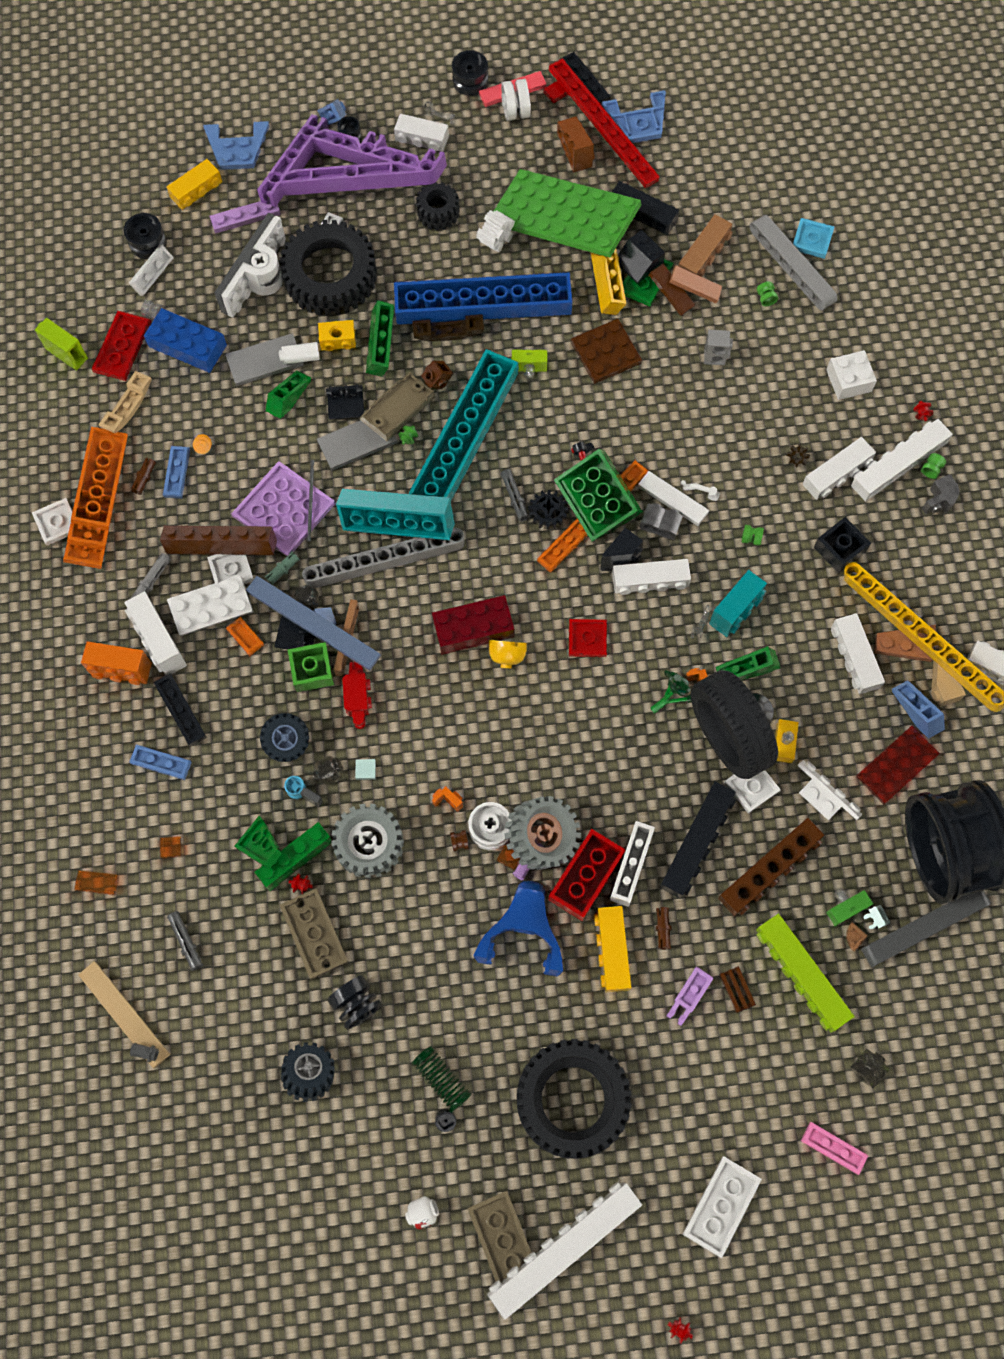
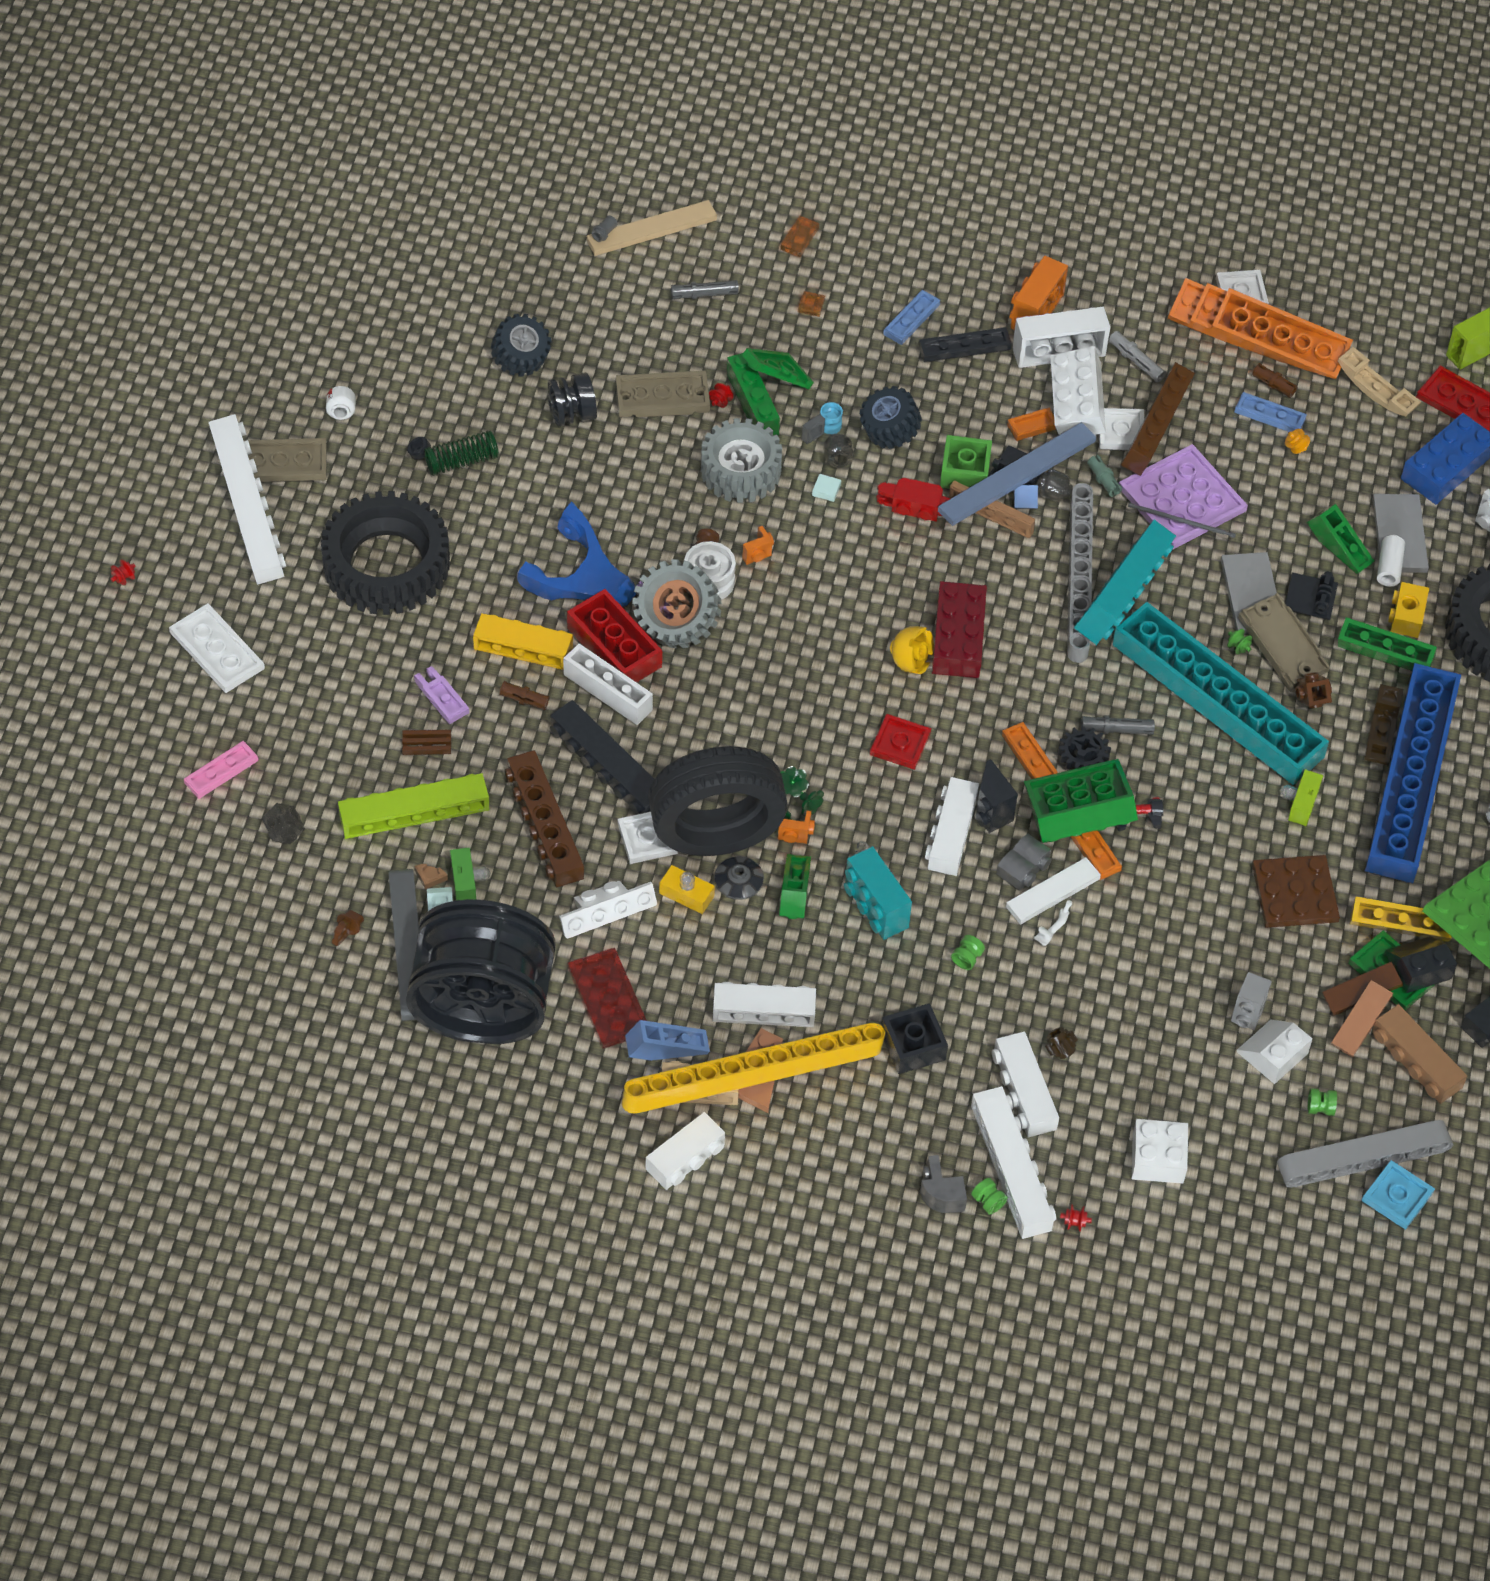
camera: 105 degrees right, 15 degrees down
none -> reddish brown piece [332,910,364,946]
none -> white slope [1237,1019,1312,1084]

